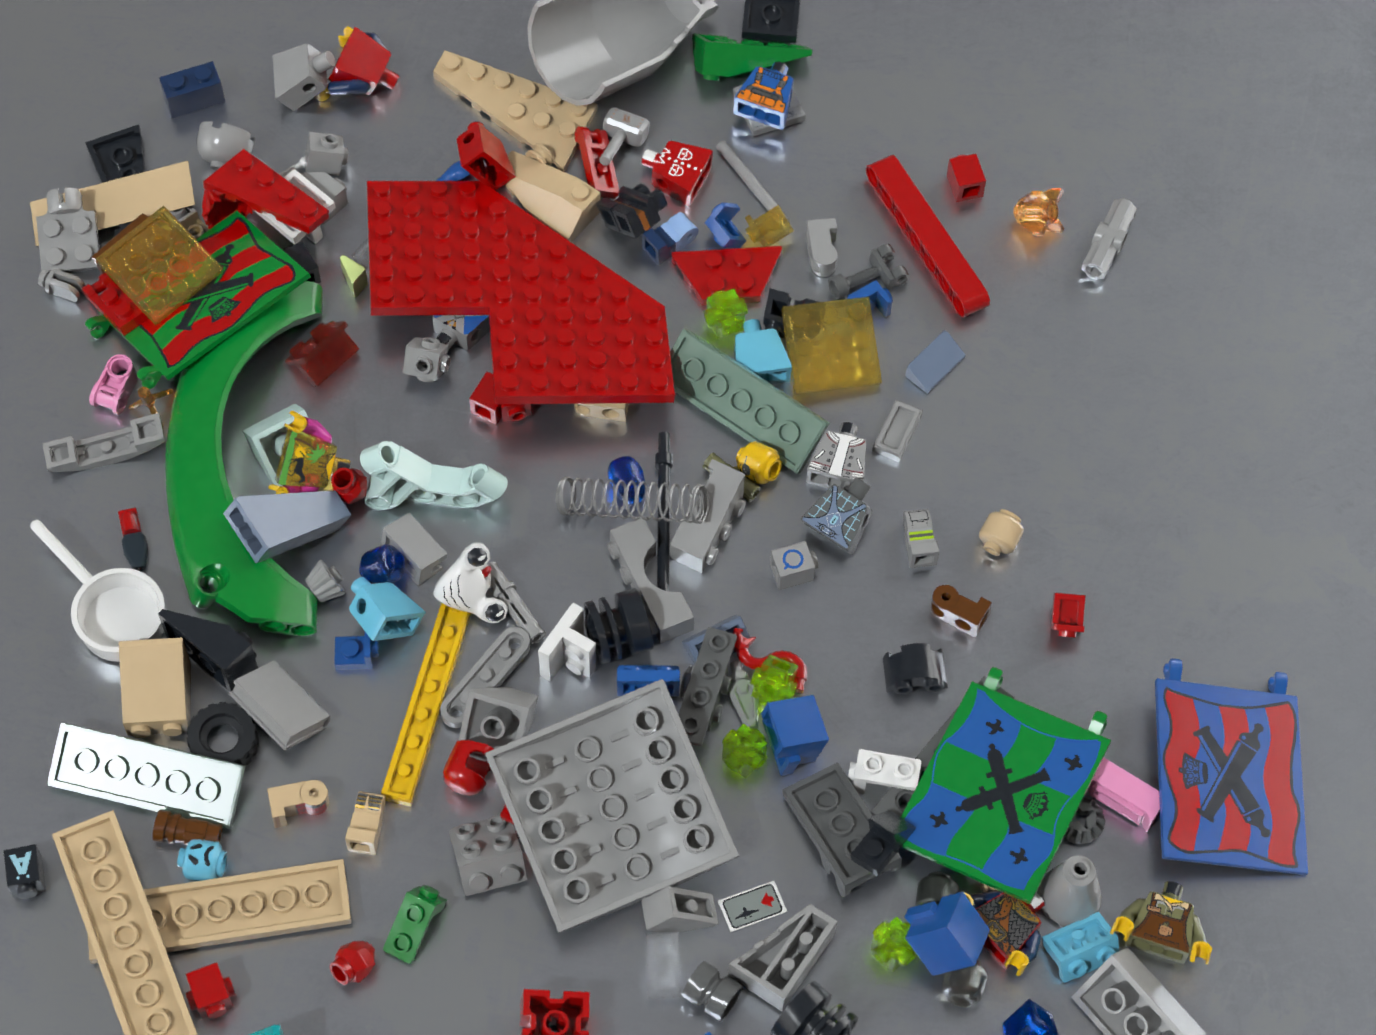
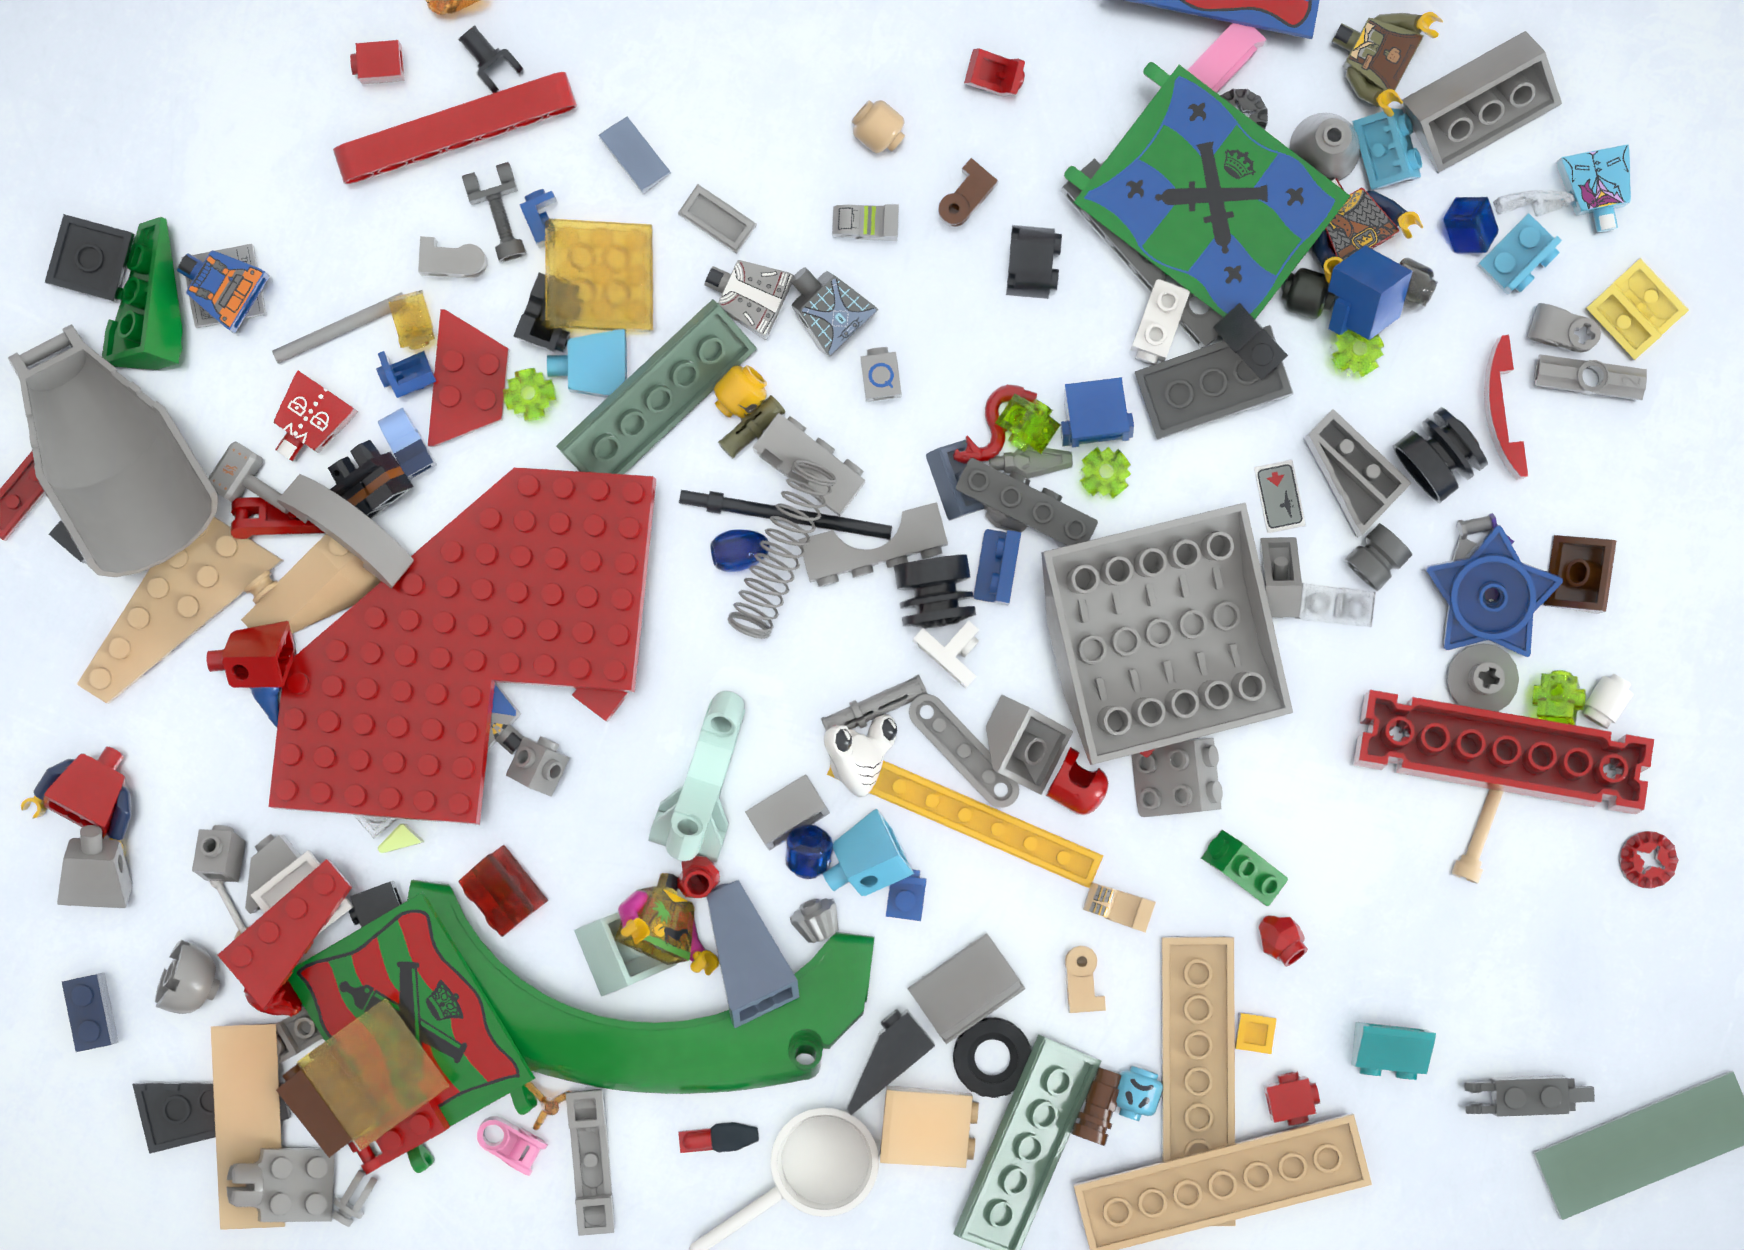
camera: 80 degrees left, 25 degrees up
none -> light grey slope [277,474,414,588]
none -> black piece [458,25,523,93]
none -> yellow plate [1235,1013,1277,1054]

